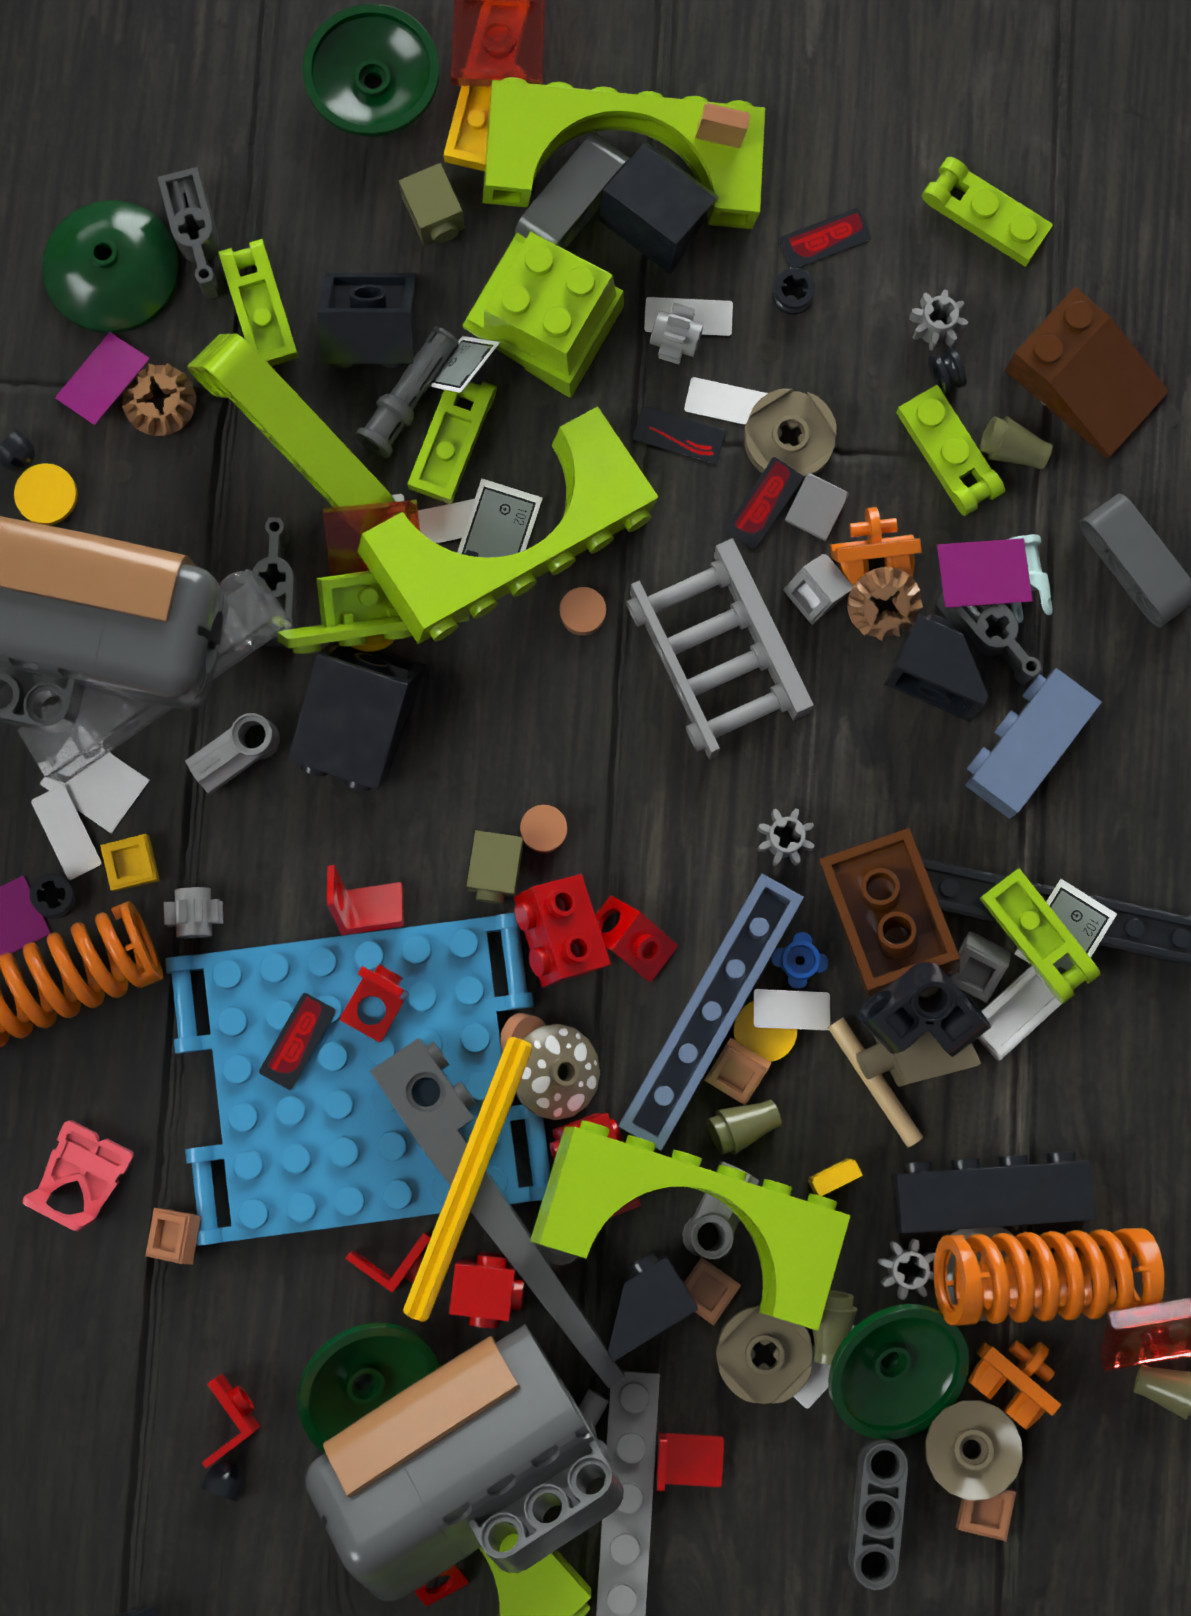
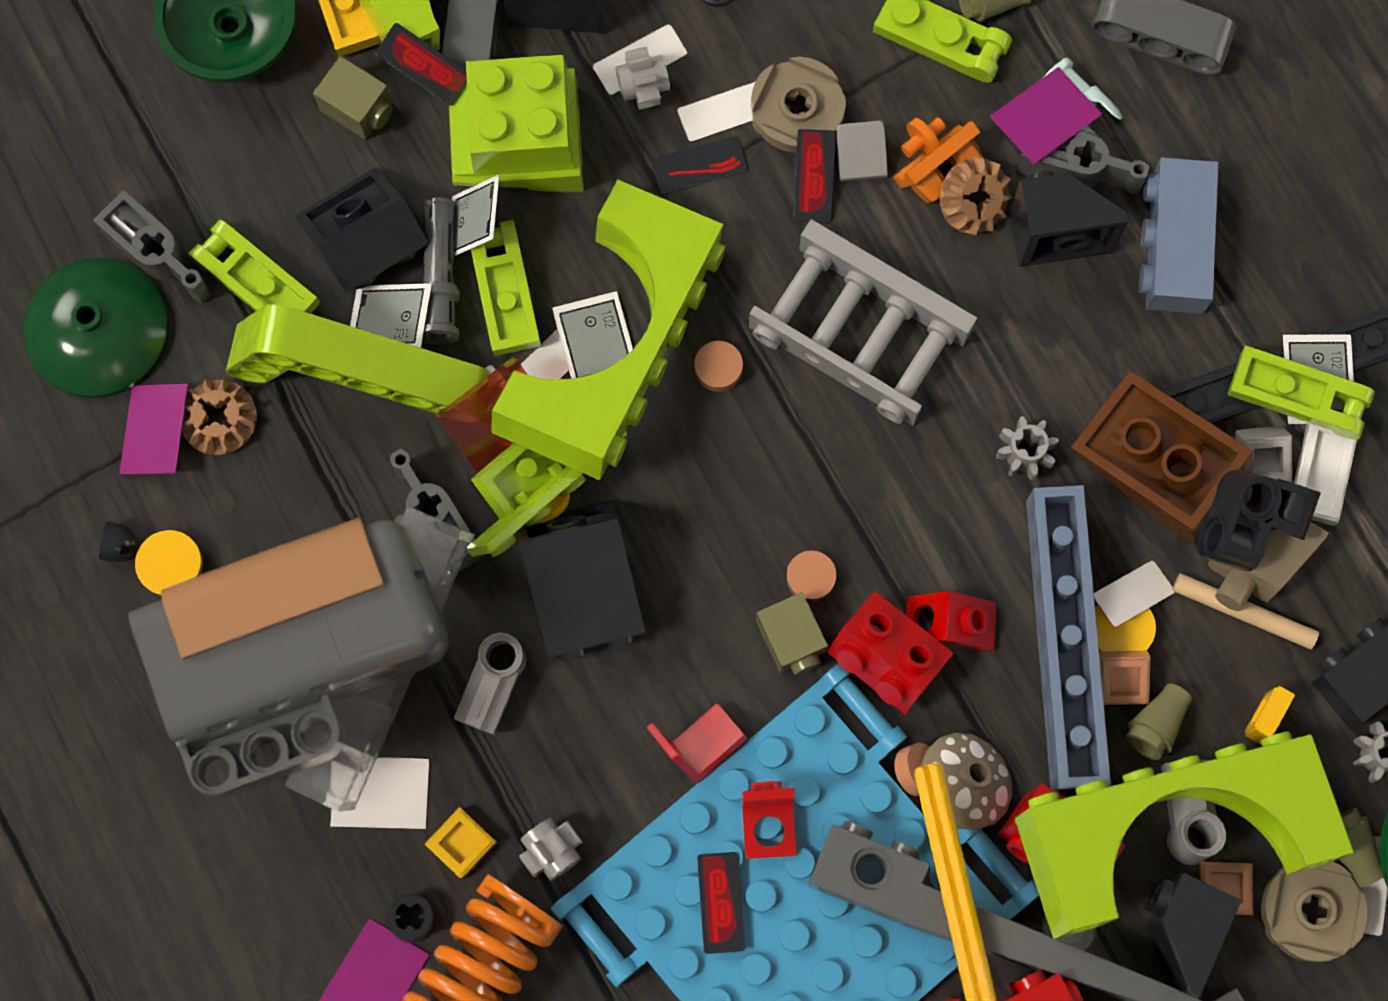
camera: 30 degrees left, 5 degrees down
white sticker [31,785,101,880] -> none
blue plate [772,932,828,989] -> none
light grey slope [783,554,853,625] -> none
none -> light grey sticker [350,283,432,348]
none -> sticker [376,23,467,105]

